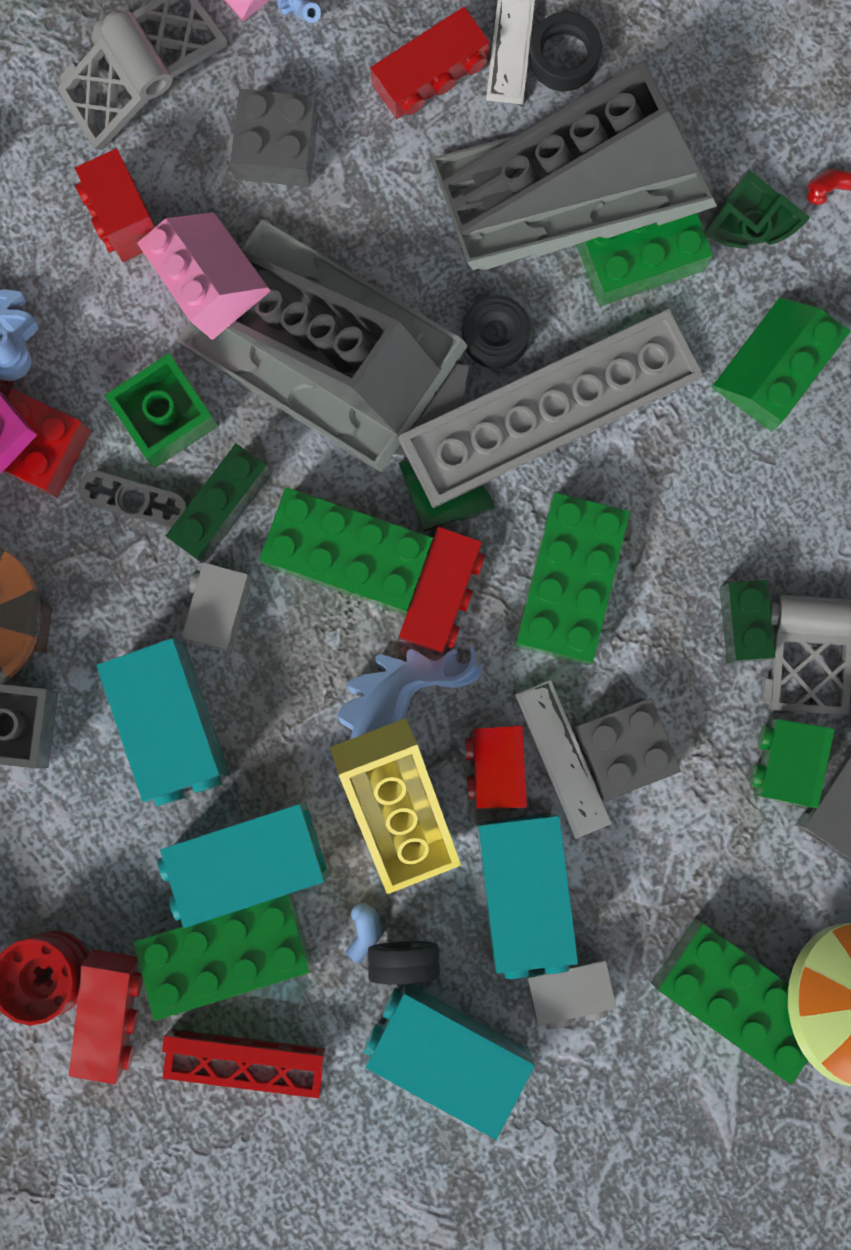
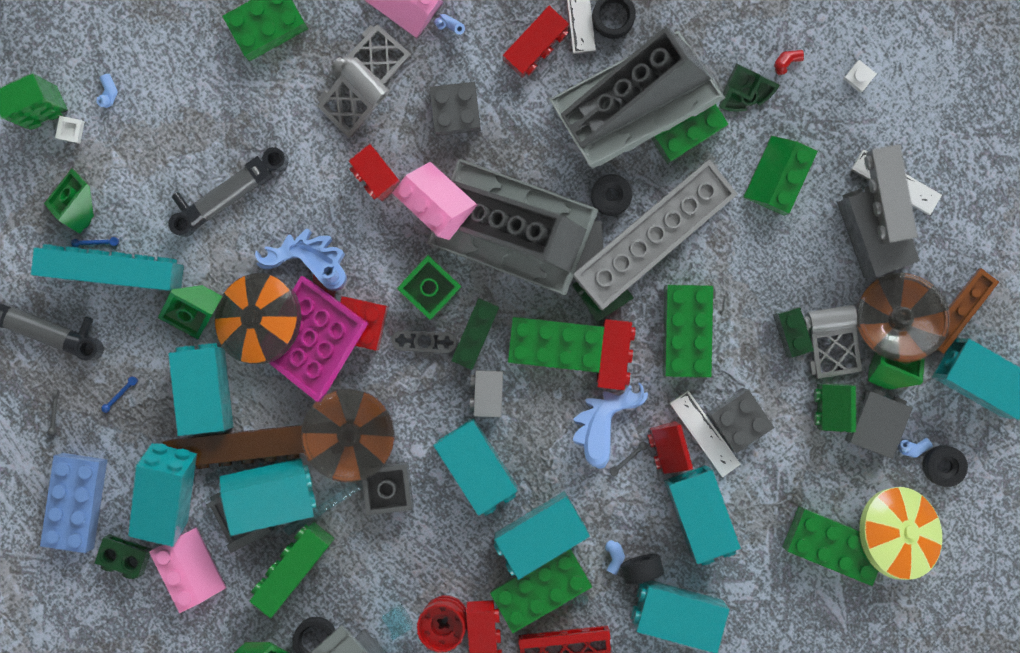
camera: 15 degrees left, 5 degrees up
light yellow brick [330,718,461,894] -> none
light grey brick [526,956,617,1029] -> none

